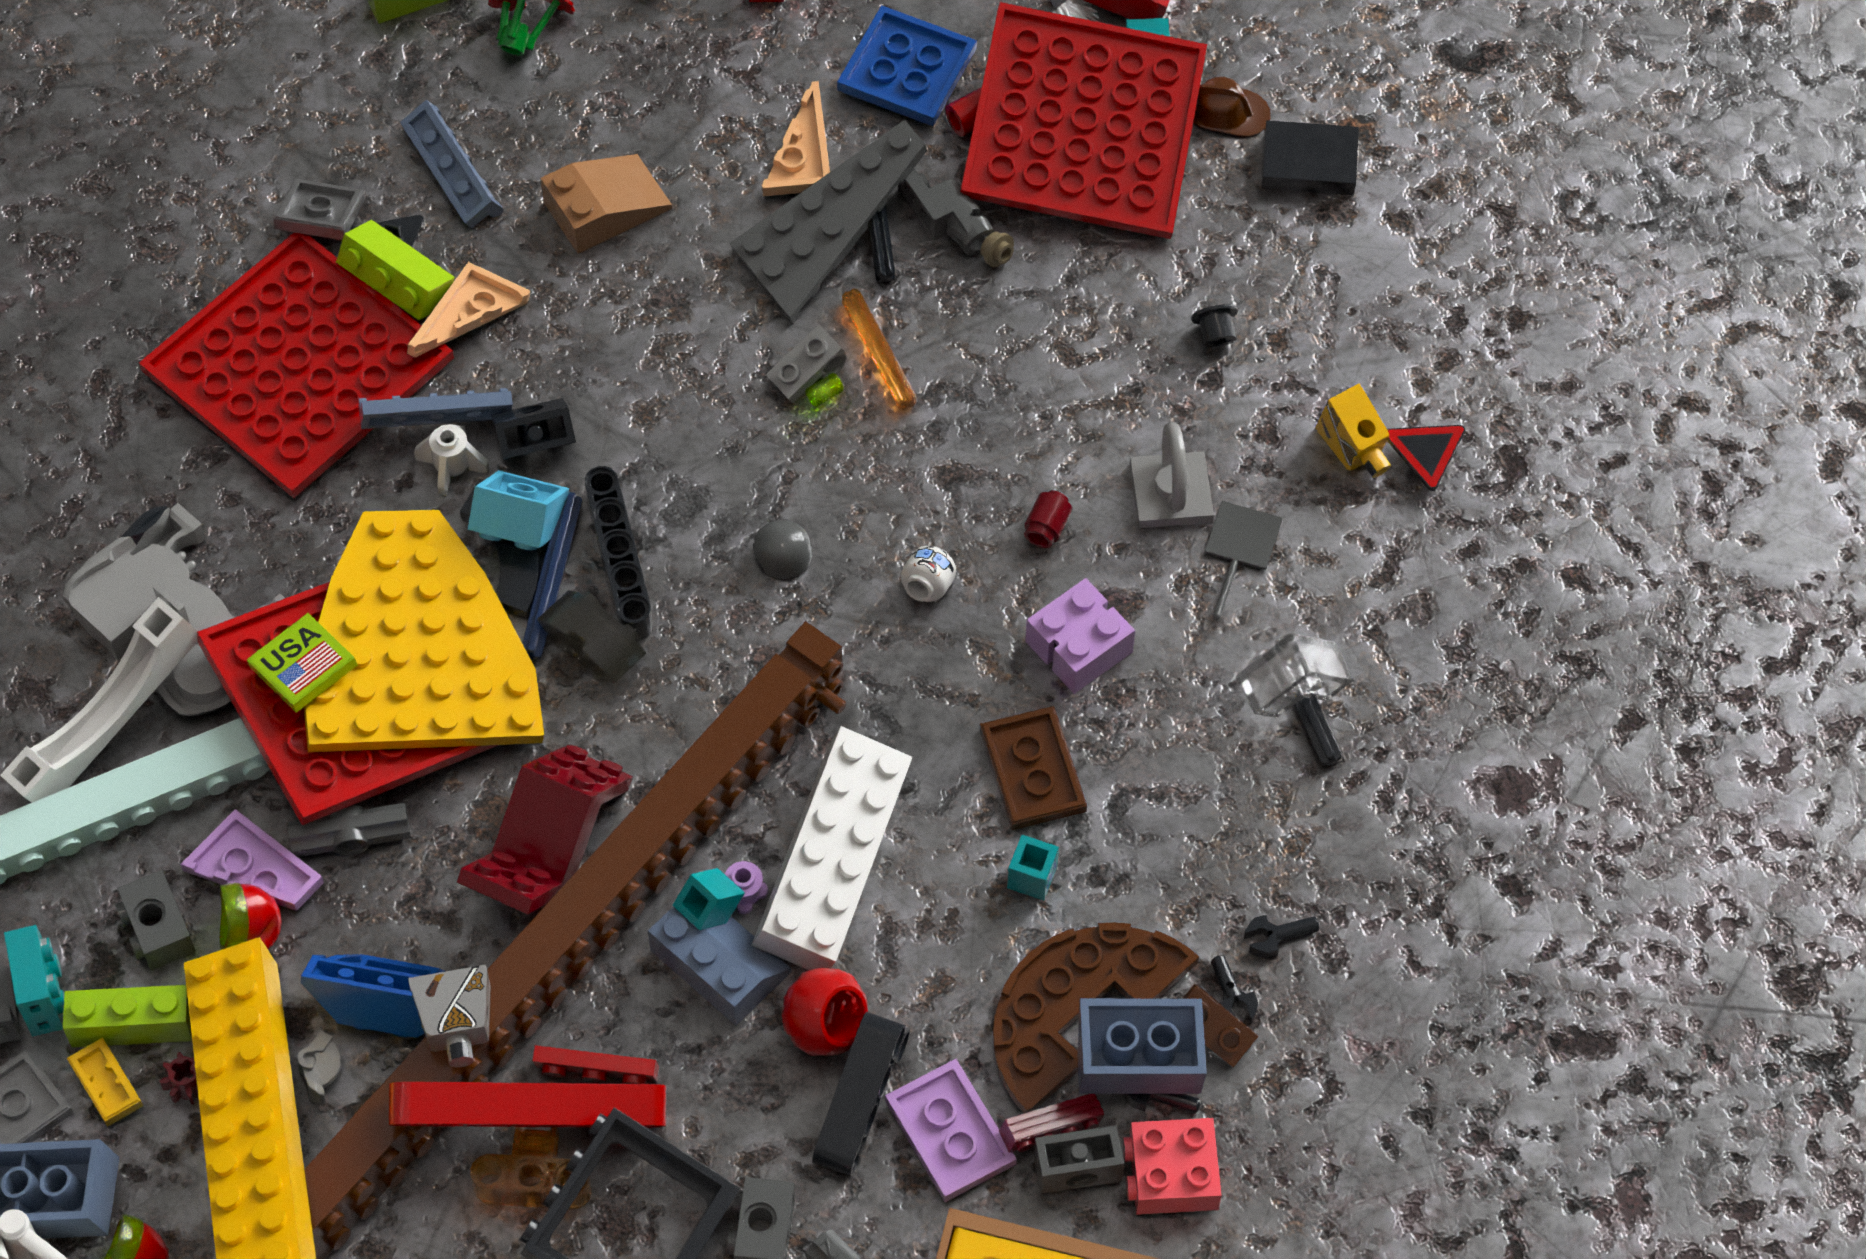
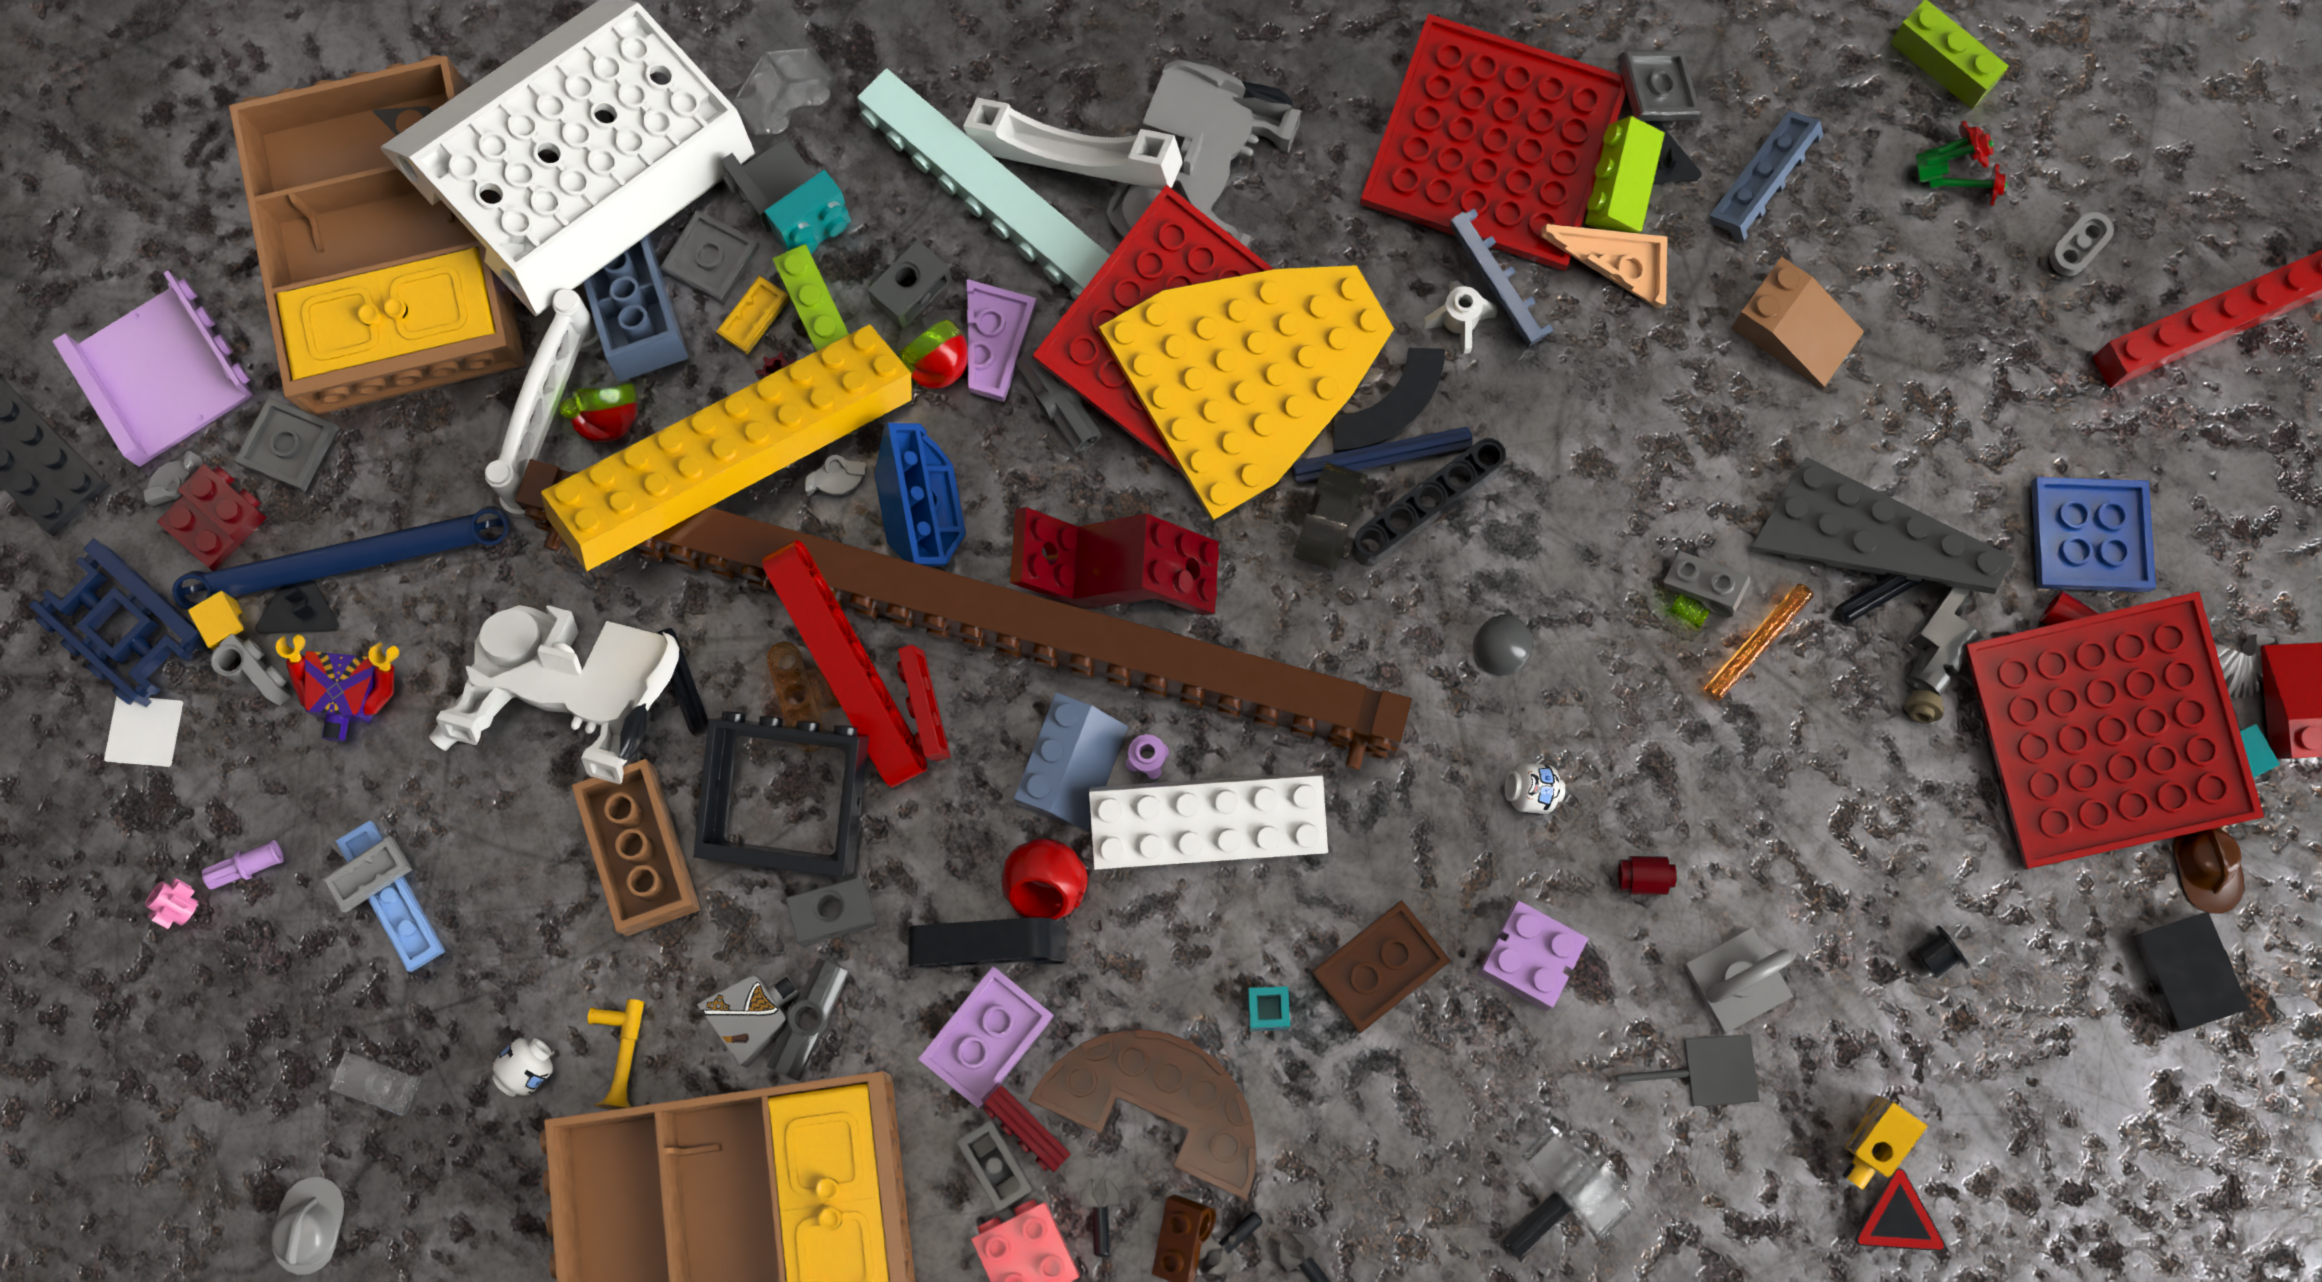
camera: 70 degrees right, 15 degrees up
lime tile [247,613,358,713] -> none
light grey torso [408,965,491,1067] -> none
medium azure slope [467,470,570,550] -> none
black brick [491,398,576,459] -> none
teal brick [672,868,745,930] -> none
light nougat wing [762,81,830,196] -> none
sand blue slope [1077,998,1207,1094] -> none

